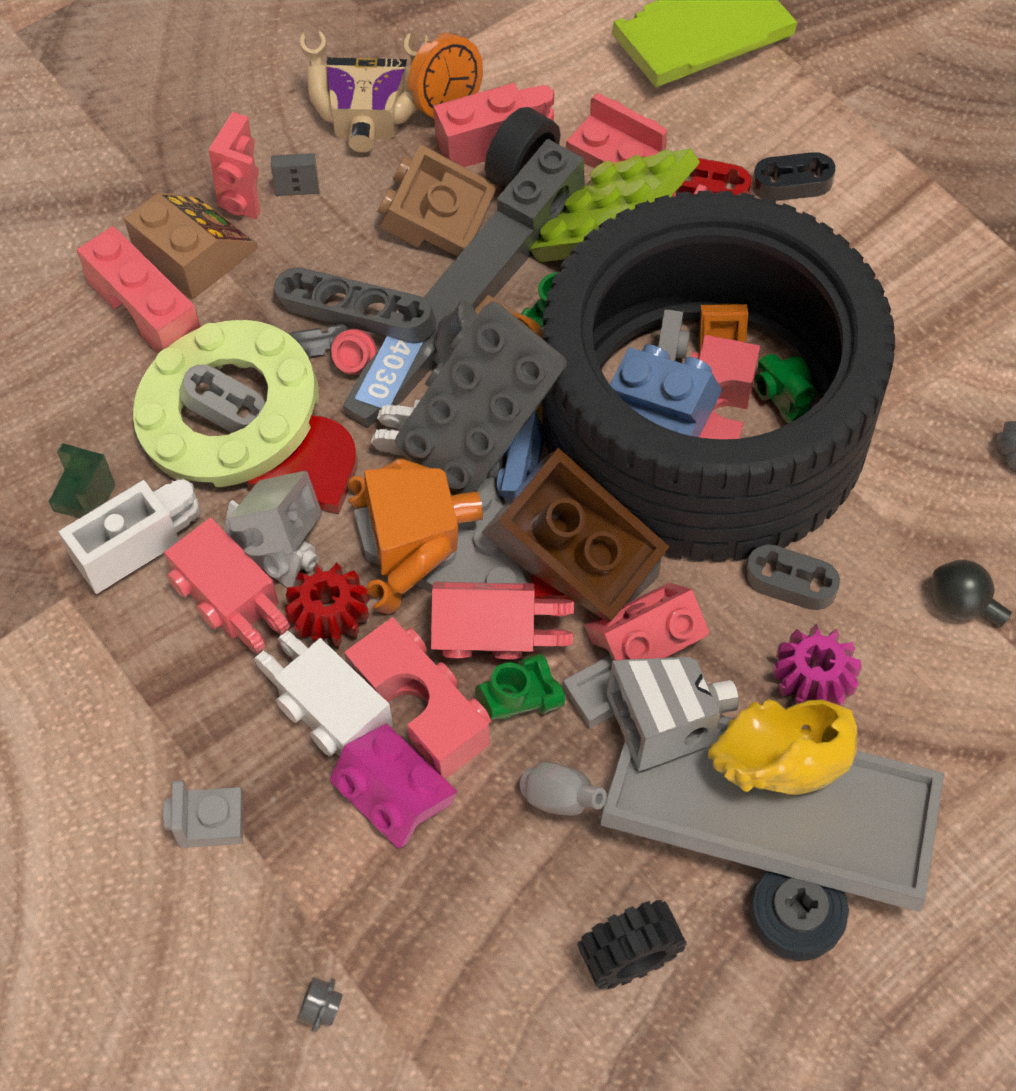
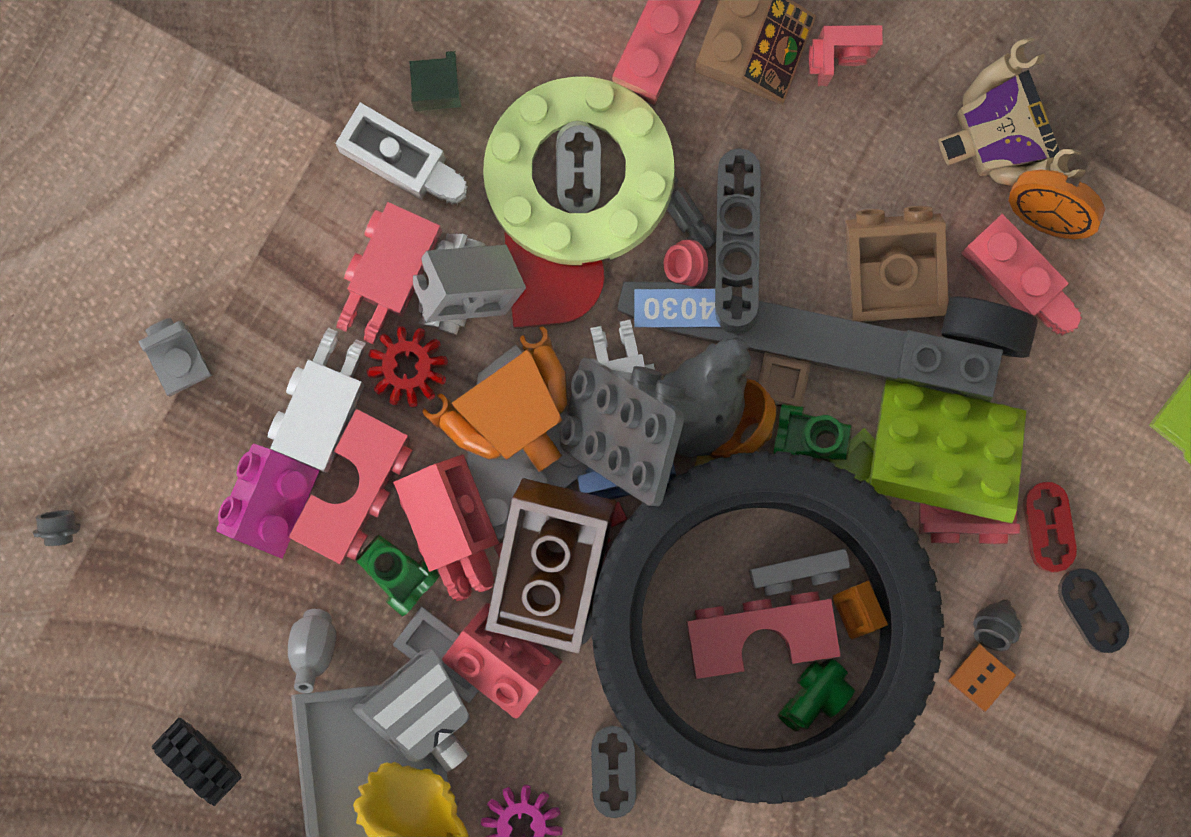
camera: 65 degrees right, 25 degrees up
dark grey tile [271,153,319,196] -> none
coral bracket [566,93,667,168] -> none
medium blue plate [610,344,722,437] -> none

